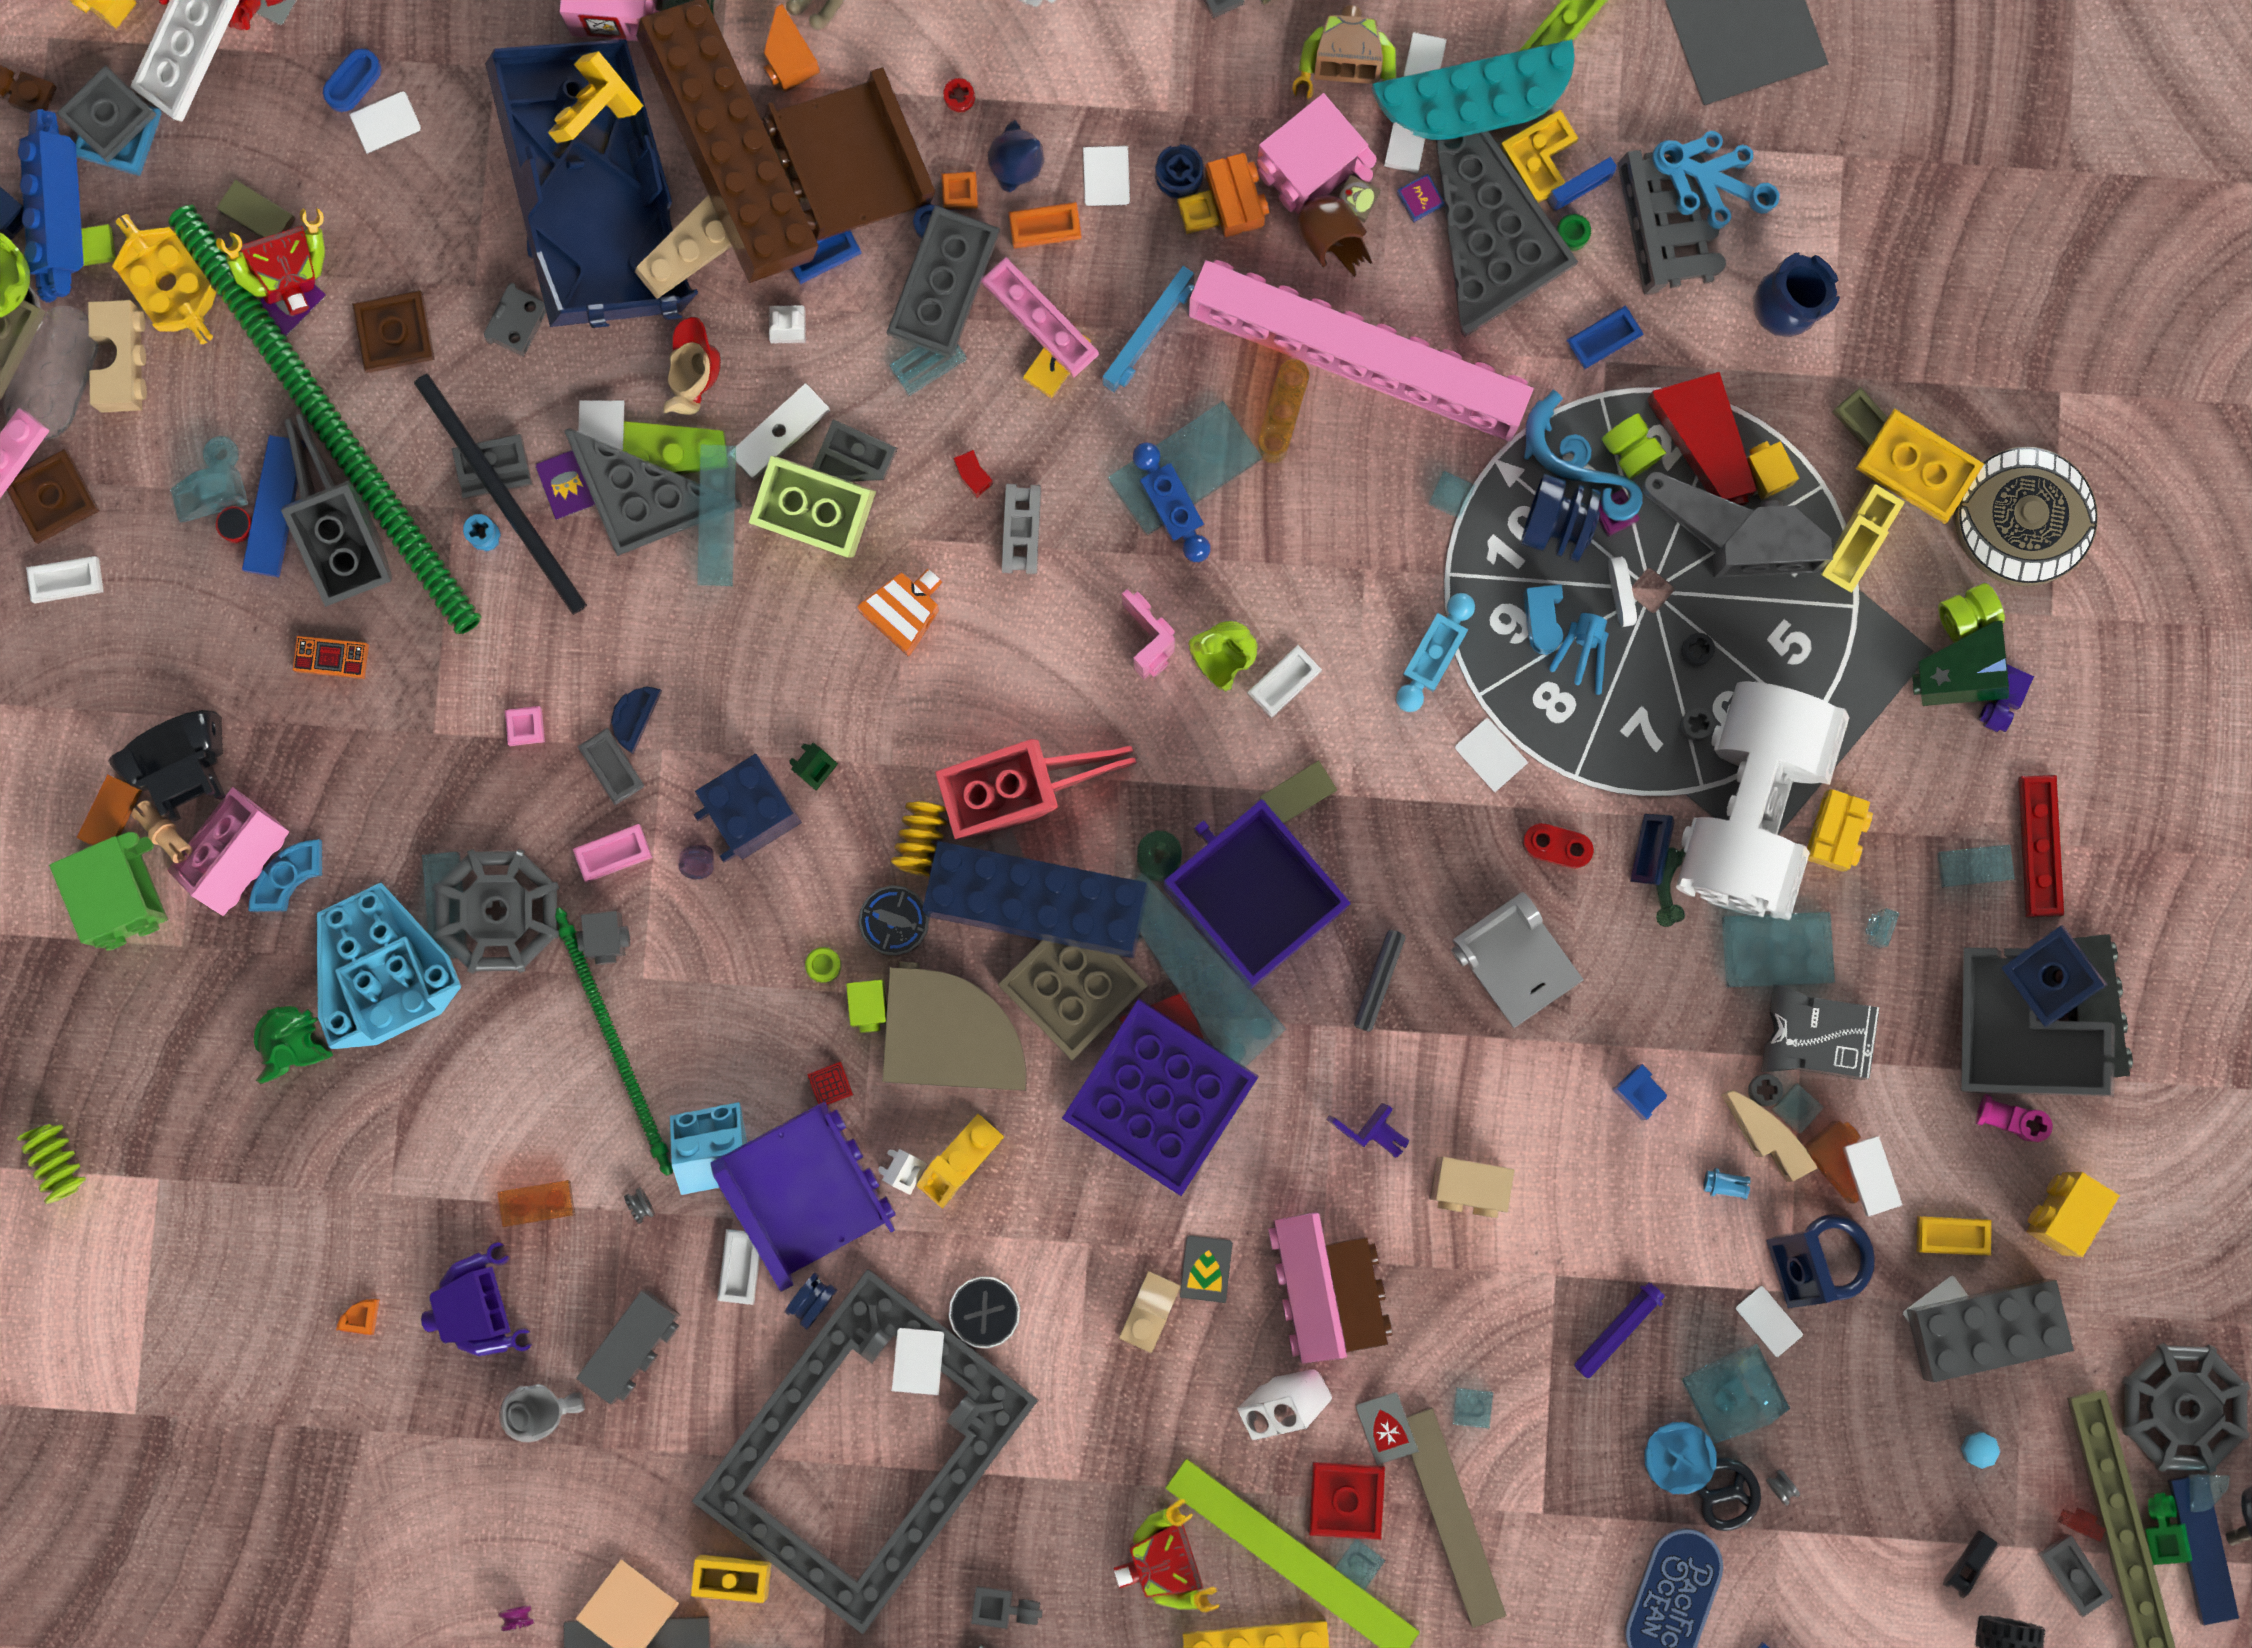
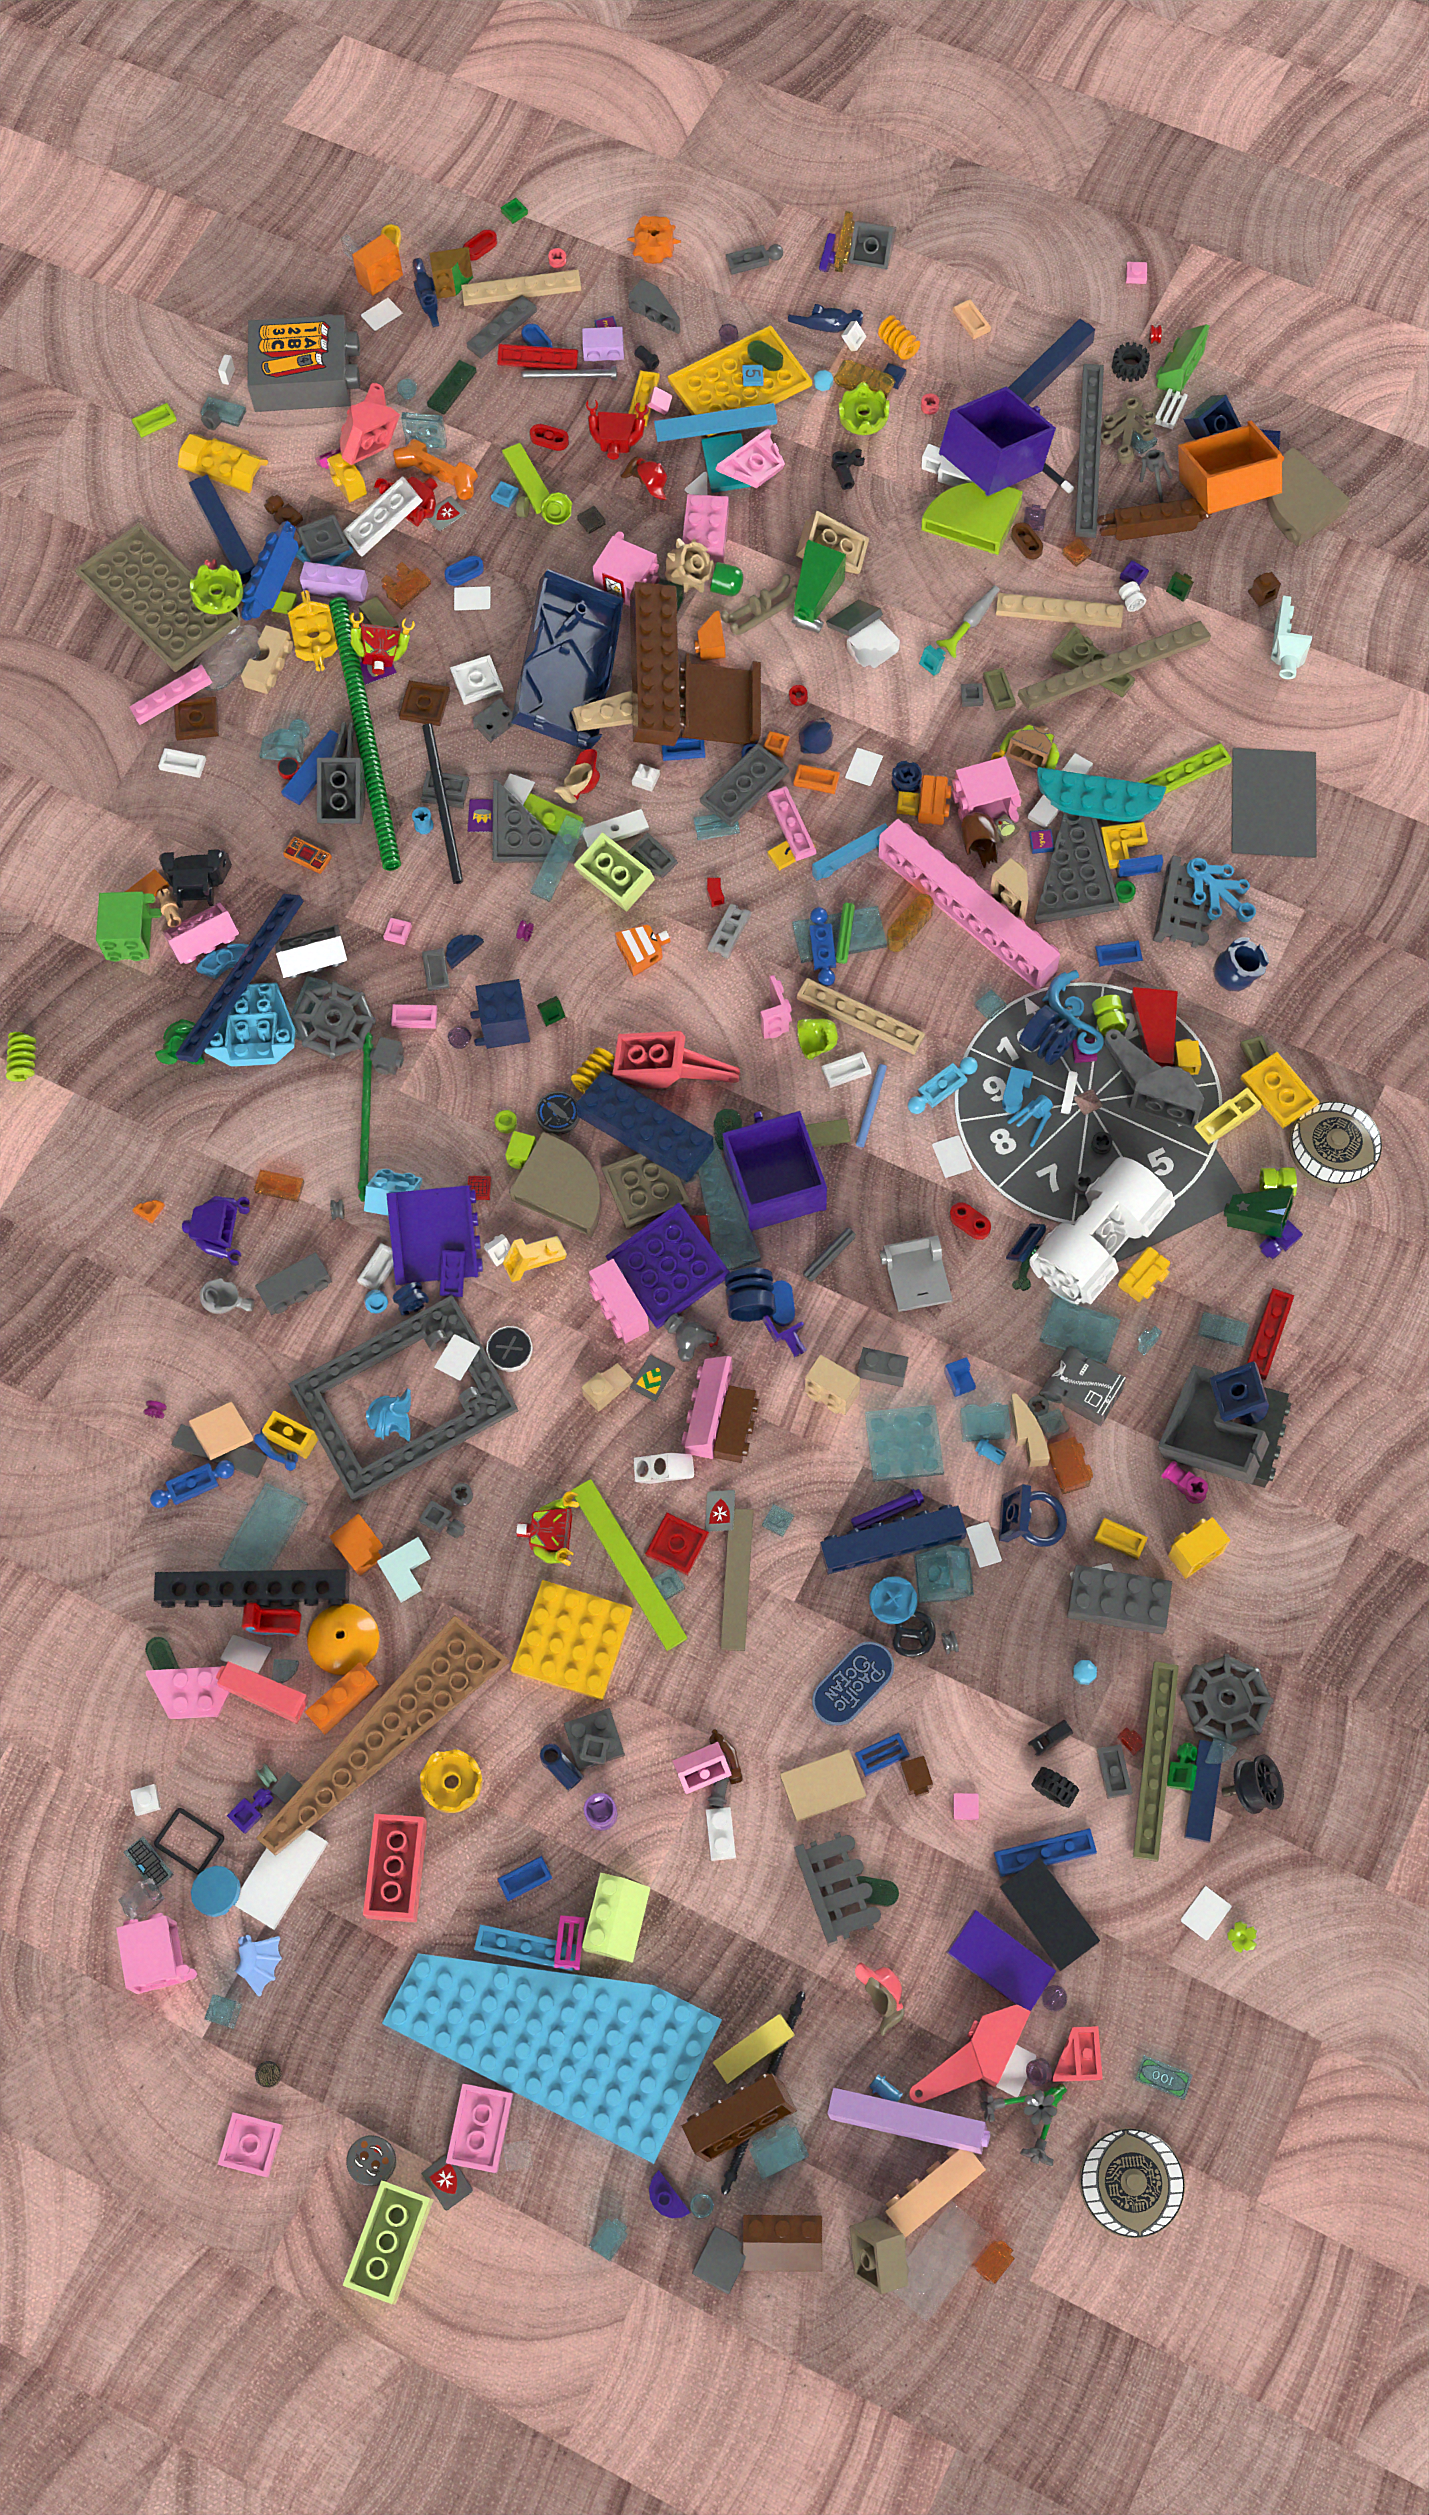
camera: 25 degrees right, 15 degrees down
yellow bracket [548,51,643,143] -> none
white tile [1842,1136,1902,1216] -> none
none -> dark blue plate [175,894,304,1063]
none -> blue piece [254,1428,298,1471]
none -> slope [275,924,348,978]
none -> lavender brick [300,562,368,602]
none -> dark azure tile [364,1289,388,1314]
none -> dark azure helmet [366,1388,411,1441]
none -> clear orange plate [381,562,431,610]
none -> dark purple plate [440,1250,466,1297]
none -> white tile [450,655,504,705]
none -> dark grey bush [451,1483,473,1506]
none -> magenta bush [516,920,534,942]
none -> bright pink brick [588,1259,649,1344]
none -> dark grey animal [664,1313,720,1362]
none -> dark blue wheel [725,1267,776,1322]
none -> blue tile [771,1280,795,1326]
none -> tan plate [797,978,925,1055]
none -> dark blue brick [820,1504,967,1575]
none -> bright green axle [836,903,855,964]
none -> medium blue bar [856,1064,887,1147]
none -> dark grey brick [857,1347,909,1387]
none -> clear light blue plate [865,1405,944,1482]
none -> clear light blue brick [959,1402,1011,1442]
none -> tan slope [990,858,1028,922]

